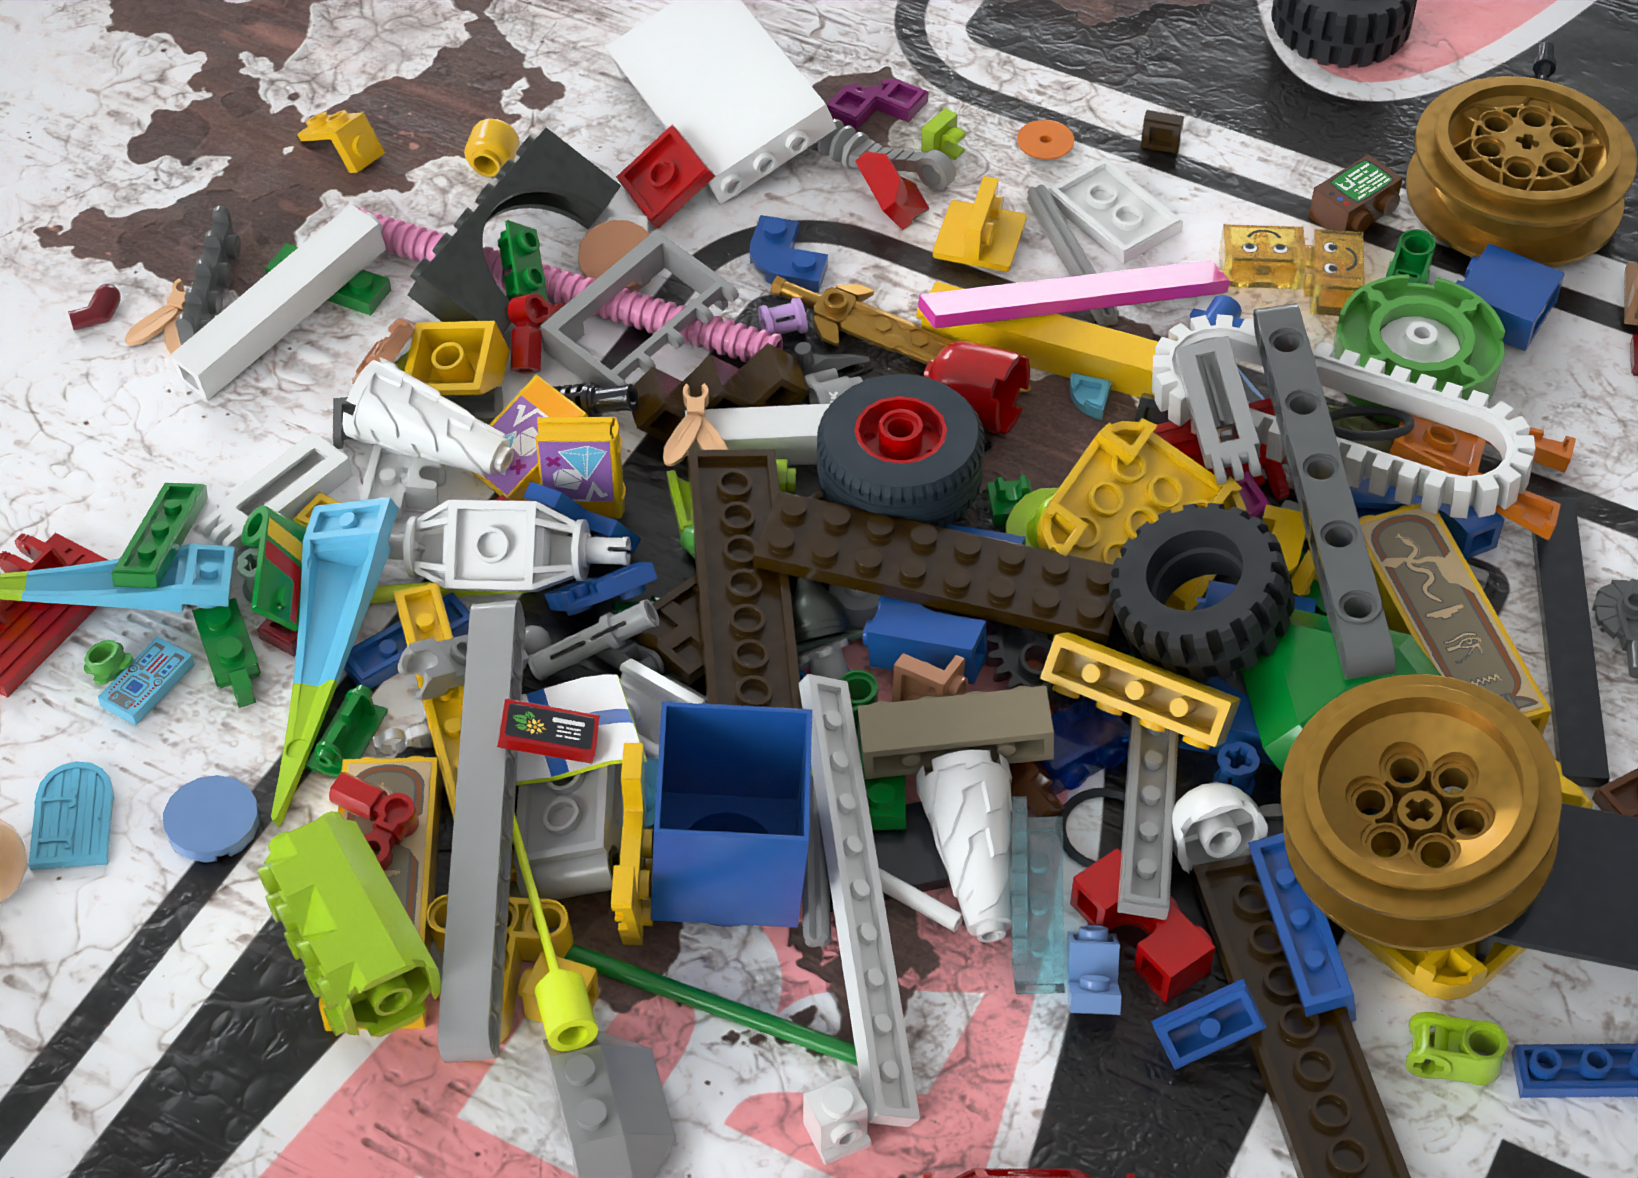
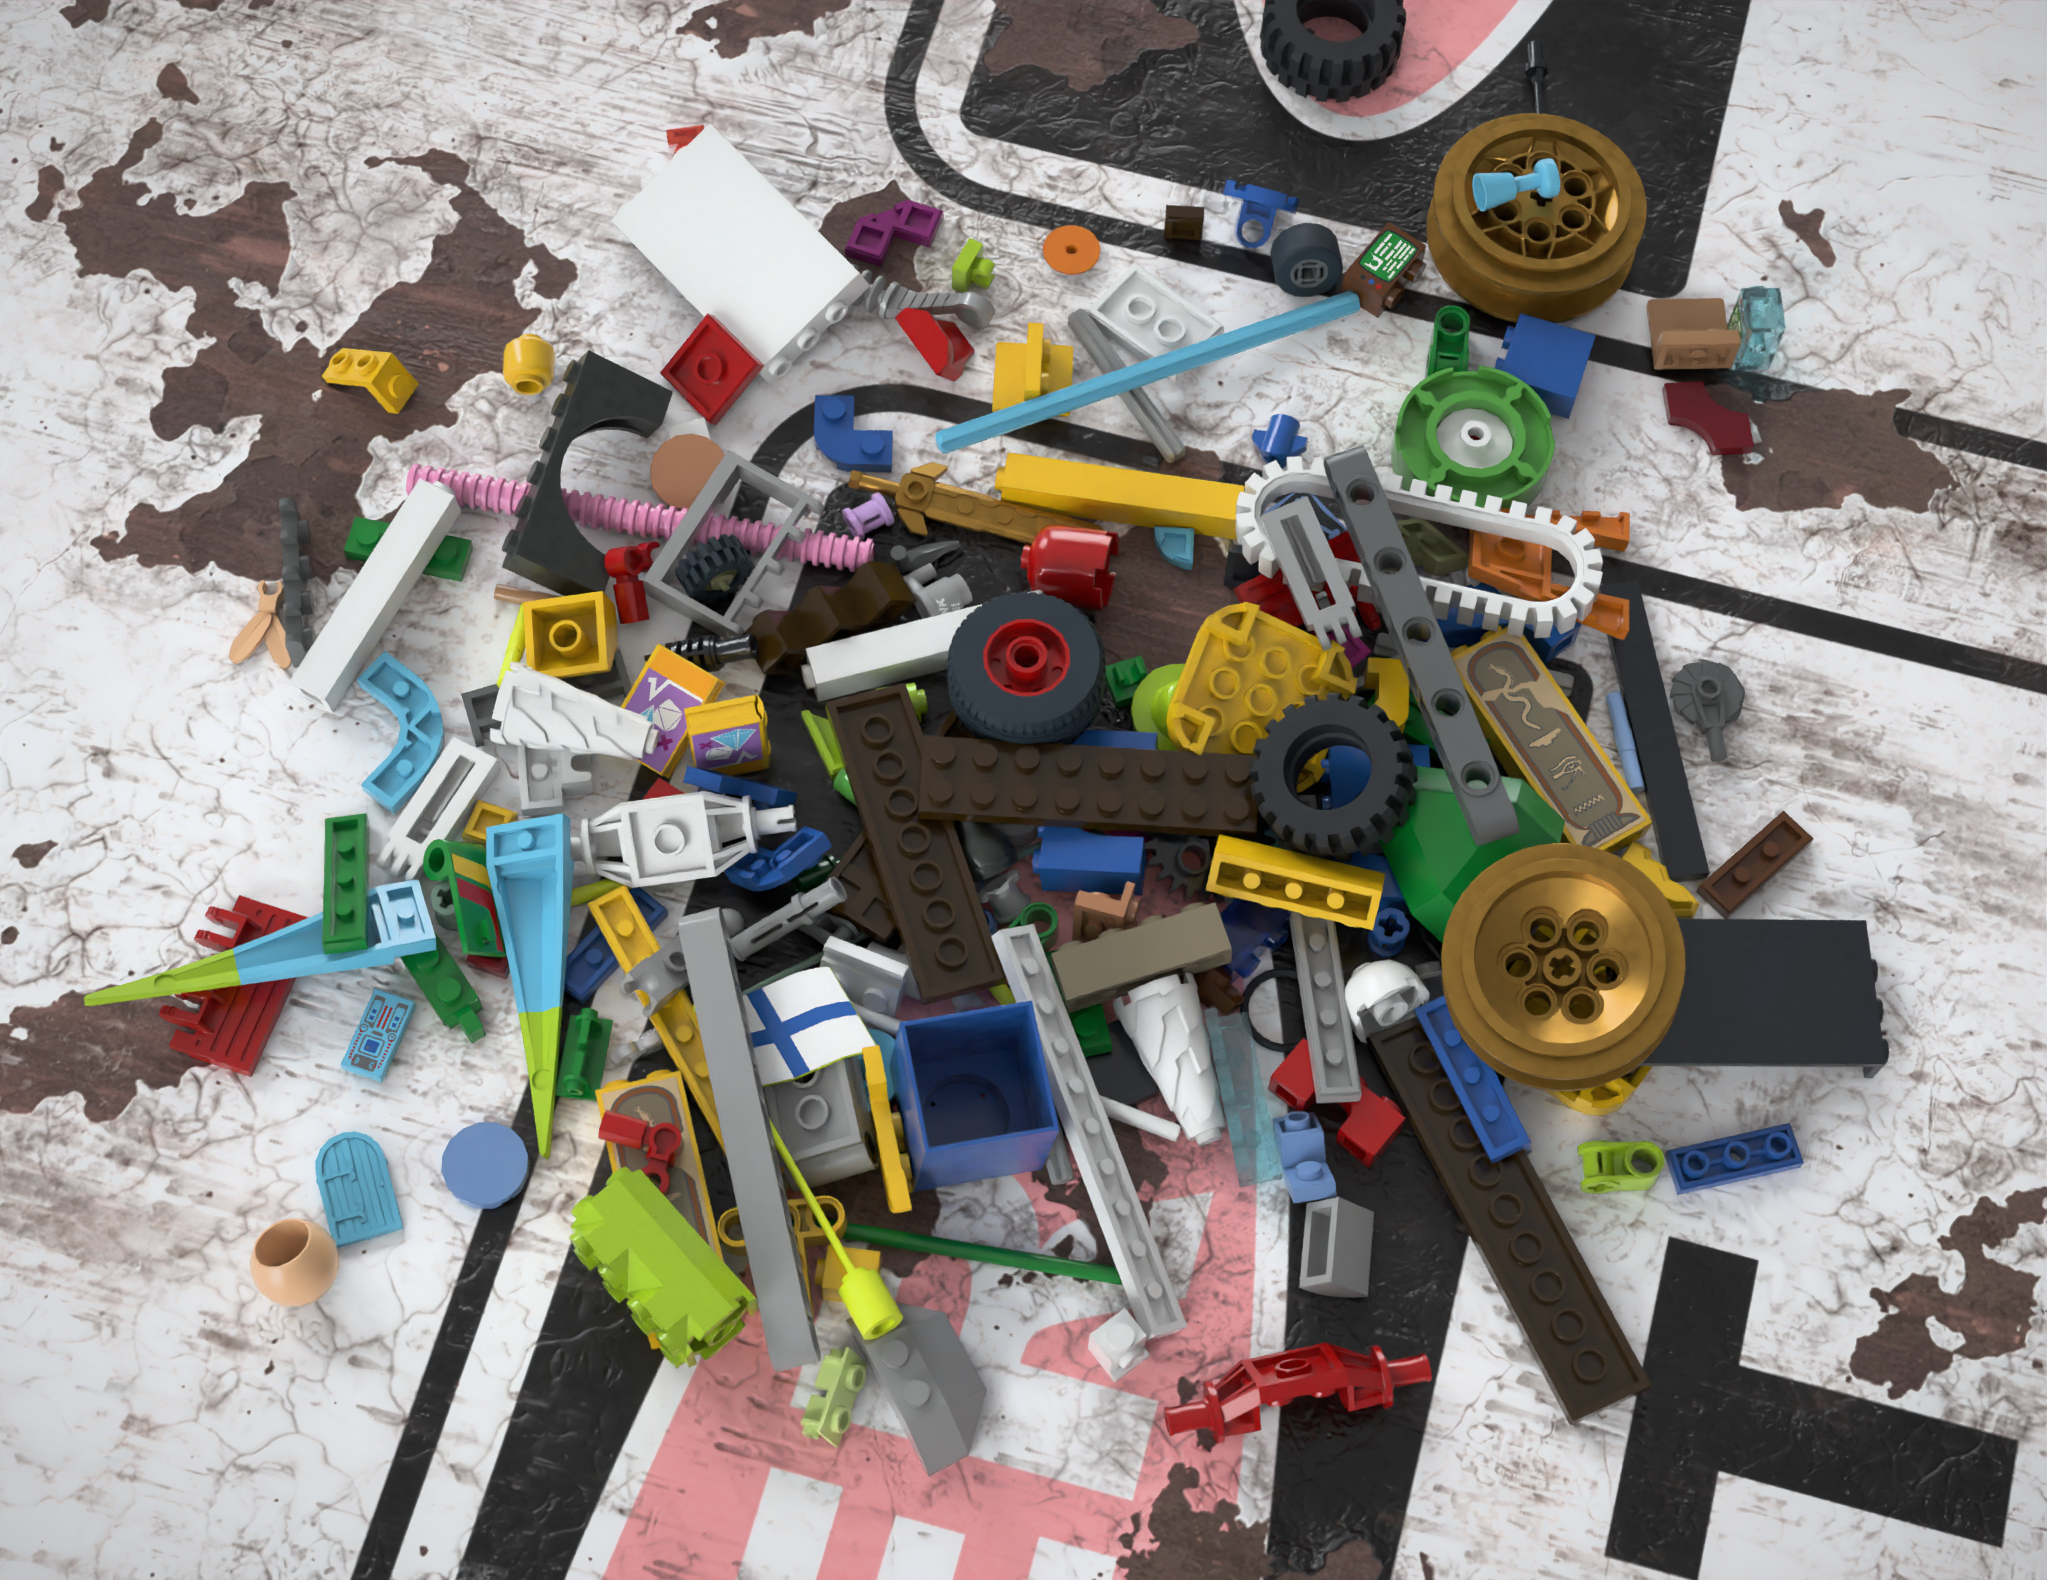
camera: 15 degrees left, 15 degrees up
dark red arm [68,284,121,331] -> none
bright green plate [84,640,134,685] -> none
nougat tile [352,318,415,384] -> none
green hinge [497,220,548,301] -> none
tile [497,698,600,764] -> none
light nougat piece [663,383,728,466] -> none
tile [918,260,1230,329] -> none
blue brick [1152,979,1267,1070] -> none
clear yellow brick [1219,224,1307,289] -> none
yellow tile [1291,550,1318,597] -> none
clear yellow brick [1302,229,1365,316] -> none
black tyre [1329,406,1414,441] -> none
none -> medium azure plate [357,651,444,815]
none -> black wheel [675,534,755,605]
none -> yellowish green hinge [800,1347,867,1448]
none -> medium azure axle [935,291,1361,454]
none -> blue tile [1223,180,1300,248]
none -> black wheel [1270,223,1343,297]
none -> light grey brick [1299,1197,1374,1298]
none -> medium azure piece [1472,158,1560,212]
none -> light blue piece [1606,692,1645,794]

